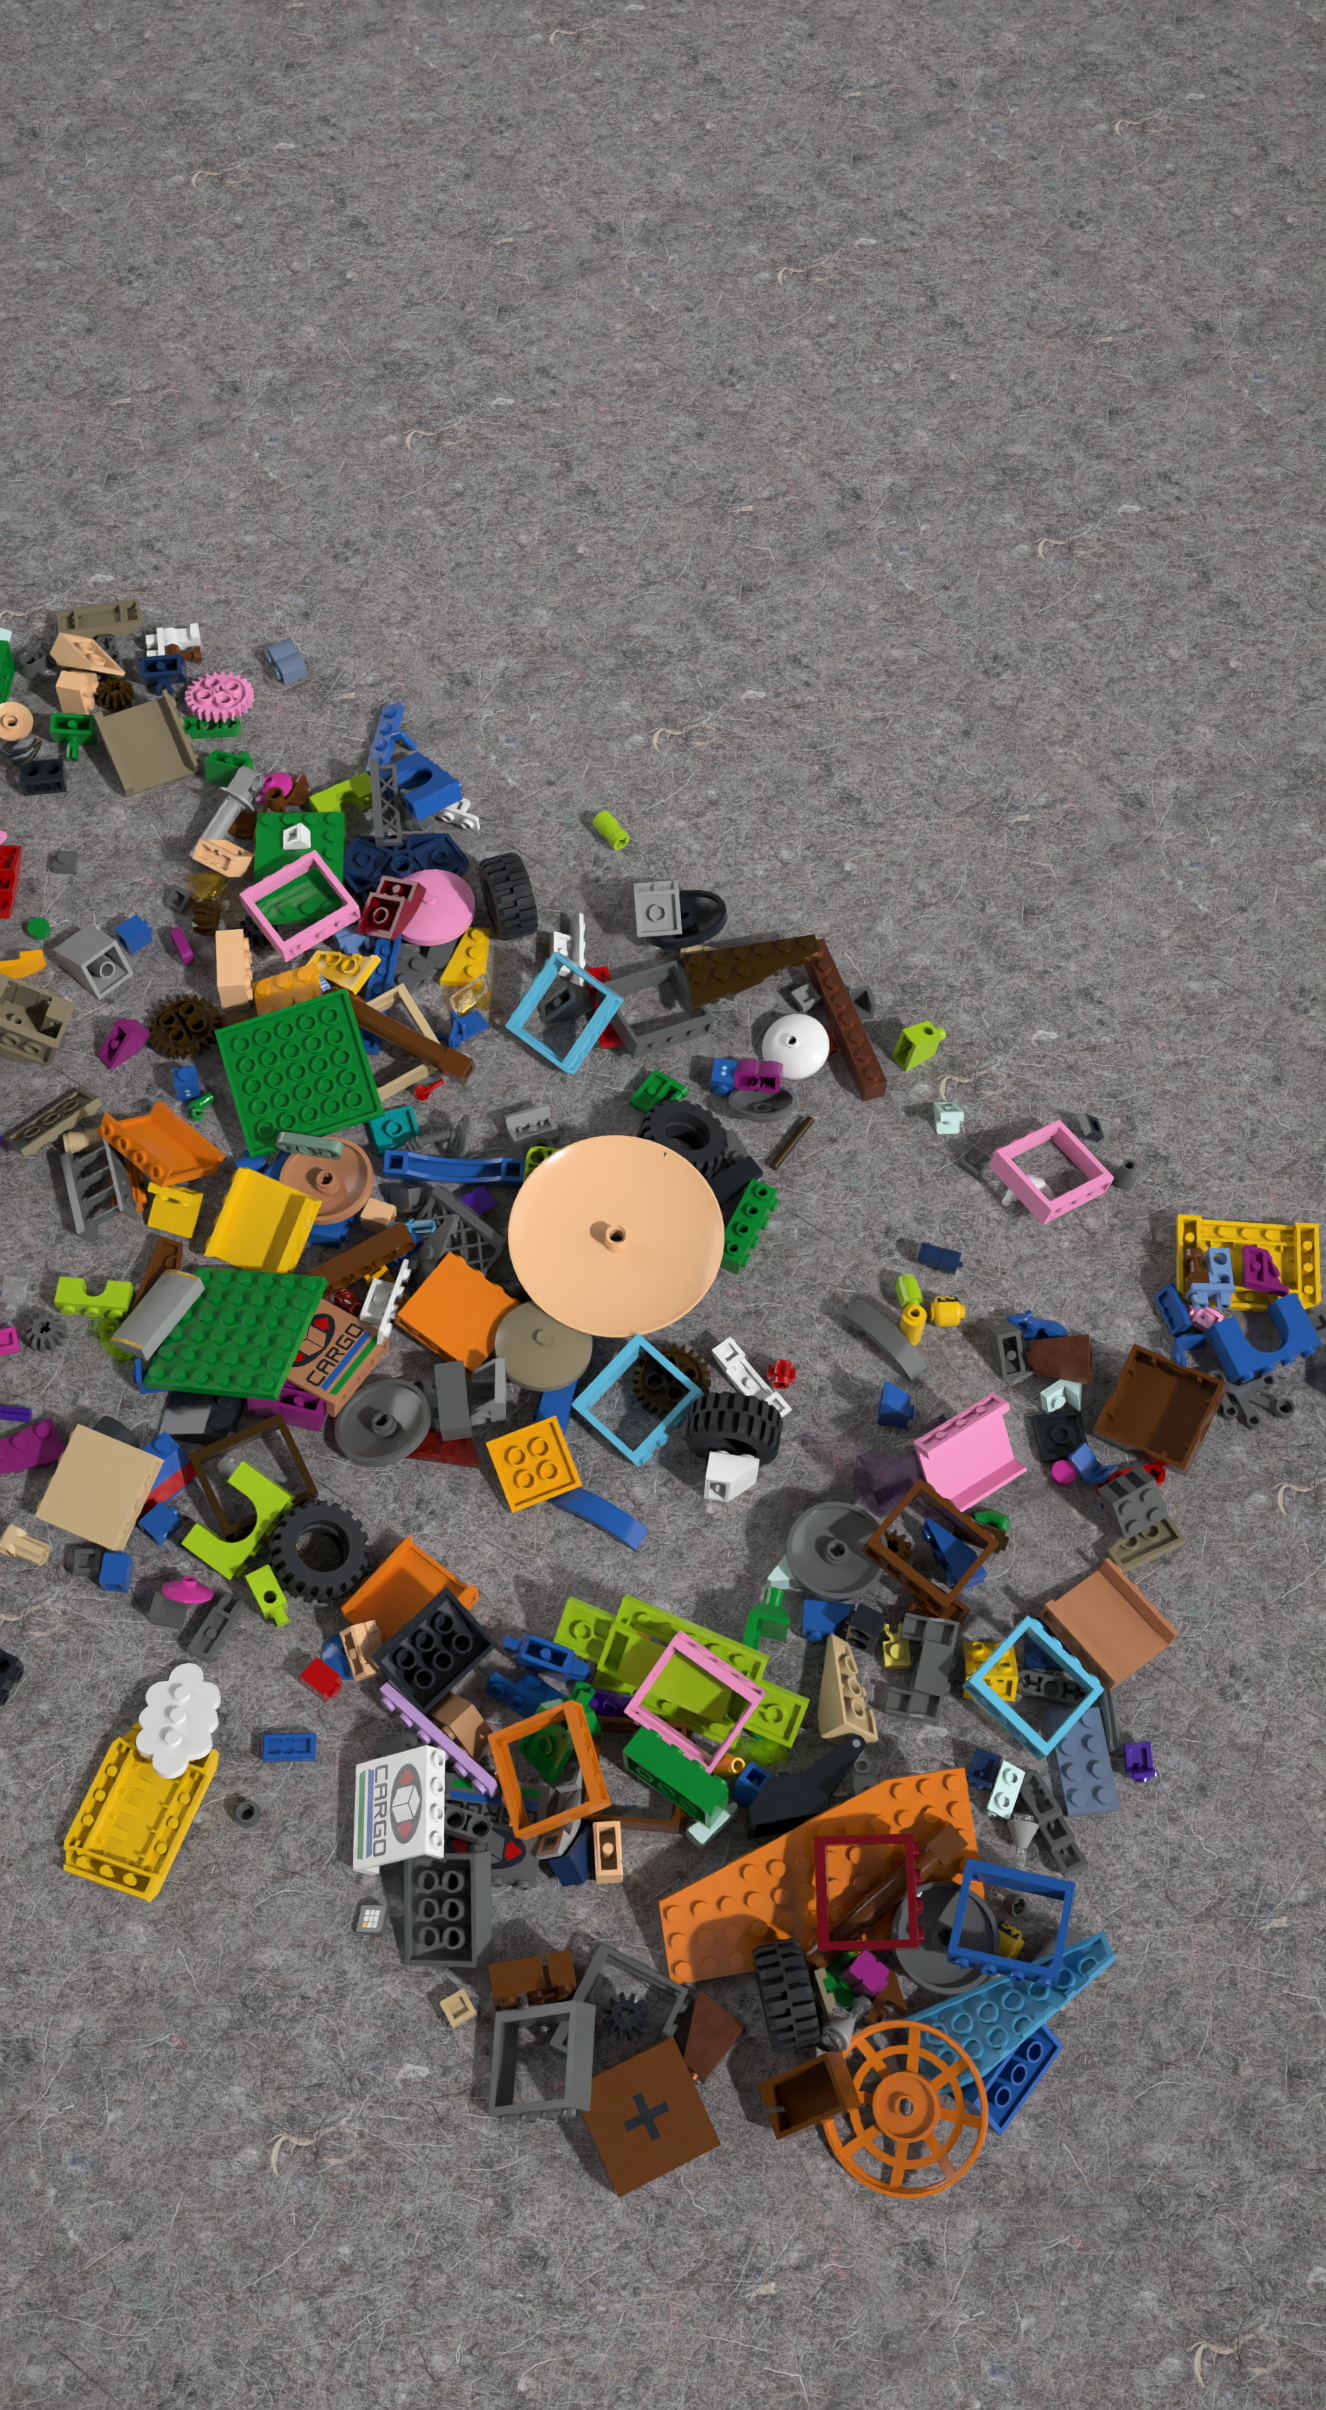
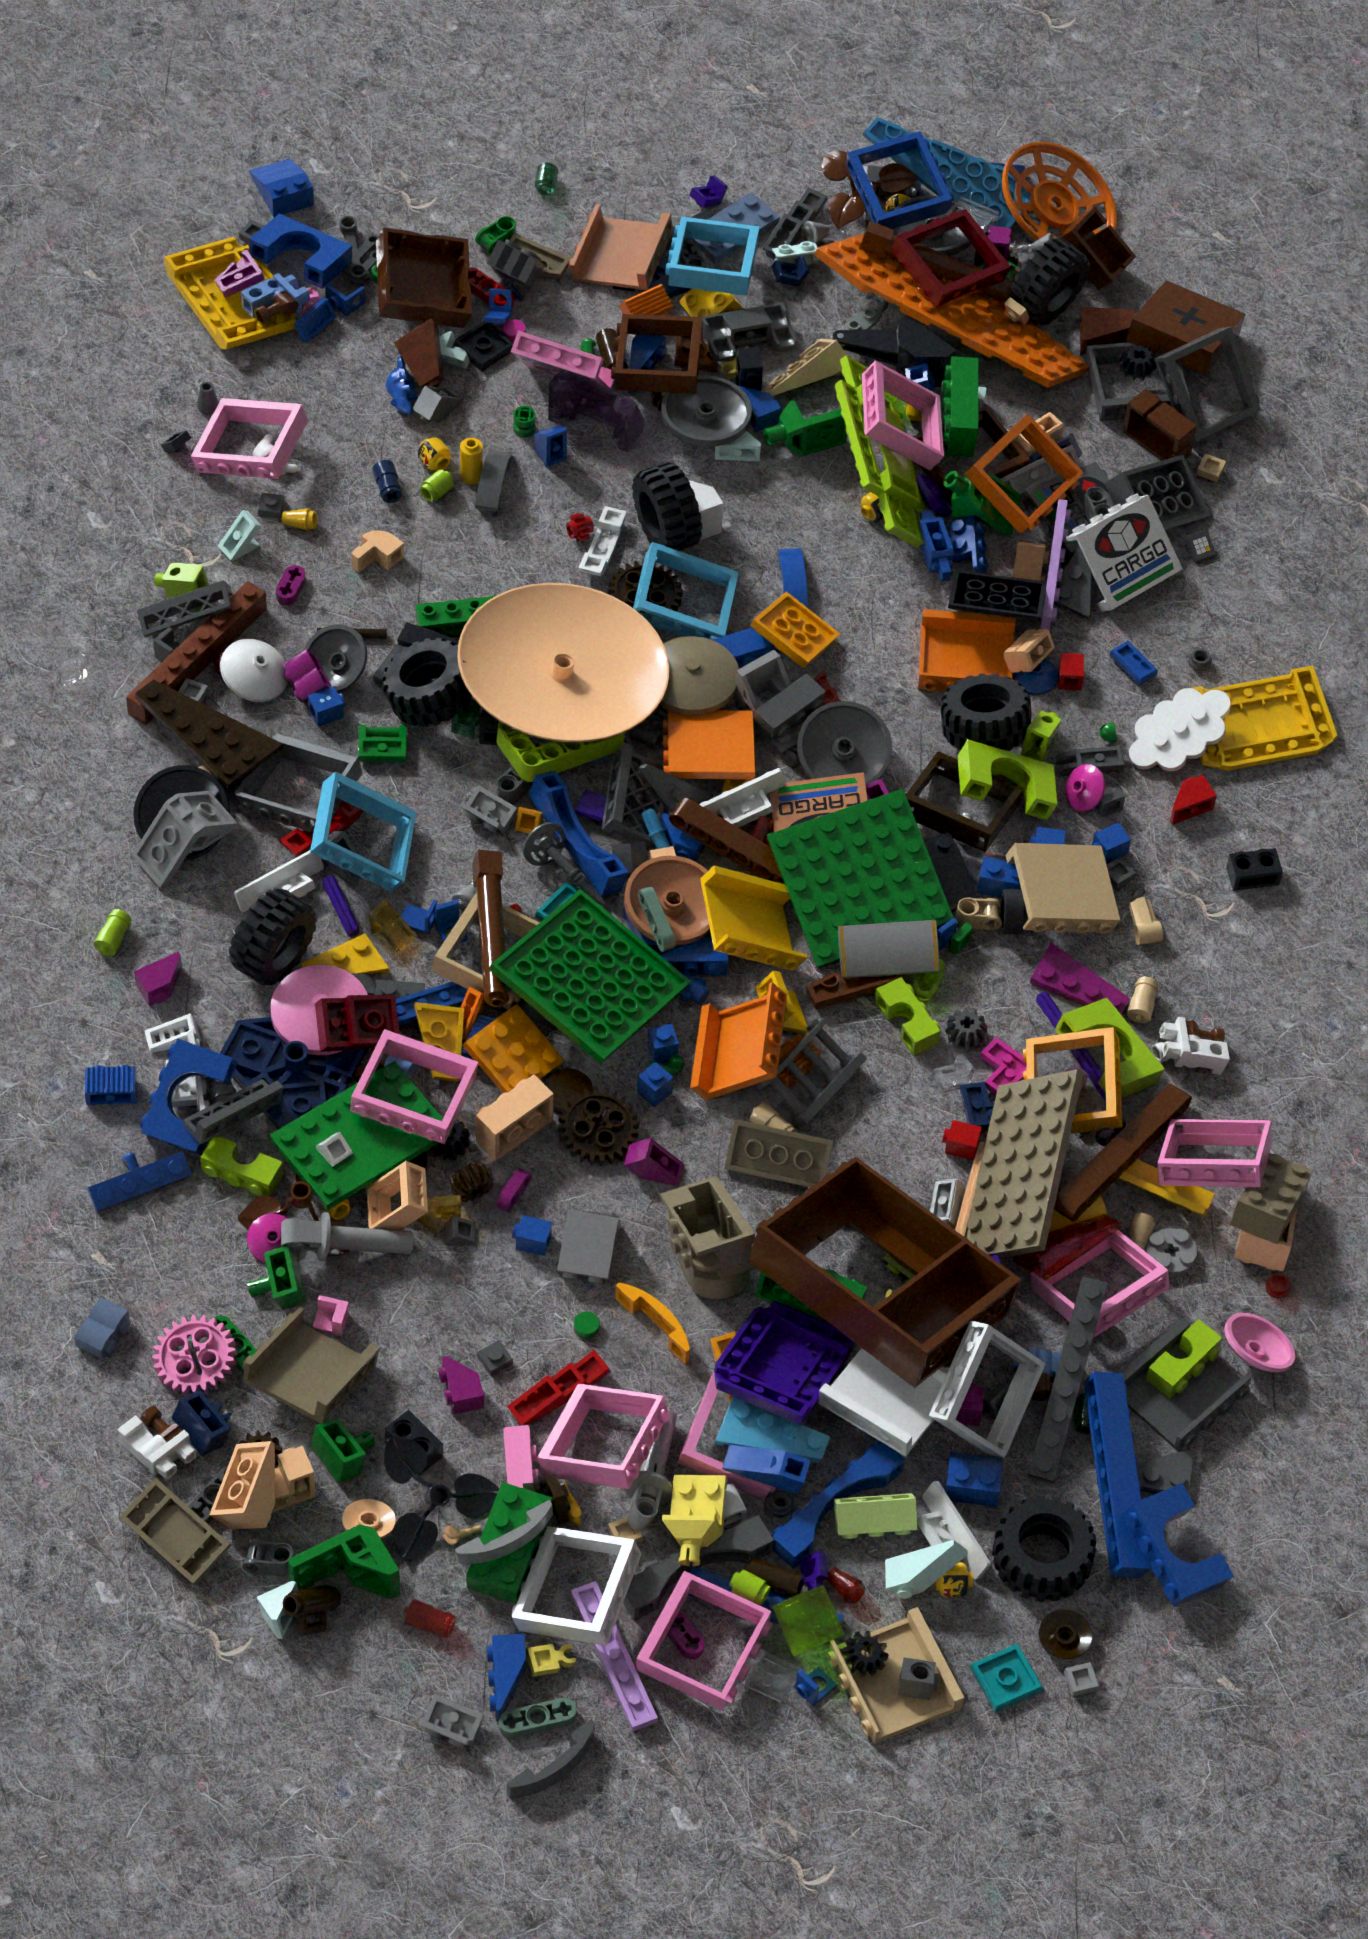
camera: 125 degrees left, 5 degrees down
none -> blue brick [85,1065,137,1105]
none -> magenta slope [134,951,182,1006]
none -> dark grey fence [137,580,233,637]
none -> white slope [145,1013,201,1053]
none -> magenta beam [276,565,306,606]
none -> yellow cone [282,508,317,531]
none -> bright pink panel [313,1295,349,1336]
none -> dark purple axle [323,875,359,937]
none -> light nougat brick [352,530,404,573]
none -> magenta slope [438,1356,484,1414]
none -> green piece [475,216,516,256]
none -> green wheel [513,406,536,438]
none -> light orange slope [514,807,543,834]
none -> clear green brick [535,162,559,196]
none -> orange brick [619,284,673,316]
none -> blue brick [647,1024,679,1064]
none -> reddish brown plant [822,151,918,229]
none -> clear plate [945,197,999,233]
none -> green tile [949,922,973,955]
none -> tan piece [955,898,1002,930]
none -> tan plate [1004,297,1030,325]
none -> green hinge [1100,722,1117,742]
none -> red slope [1170,775,1217,825]

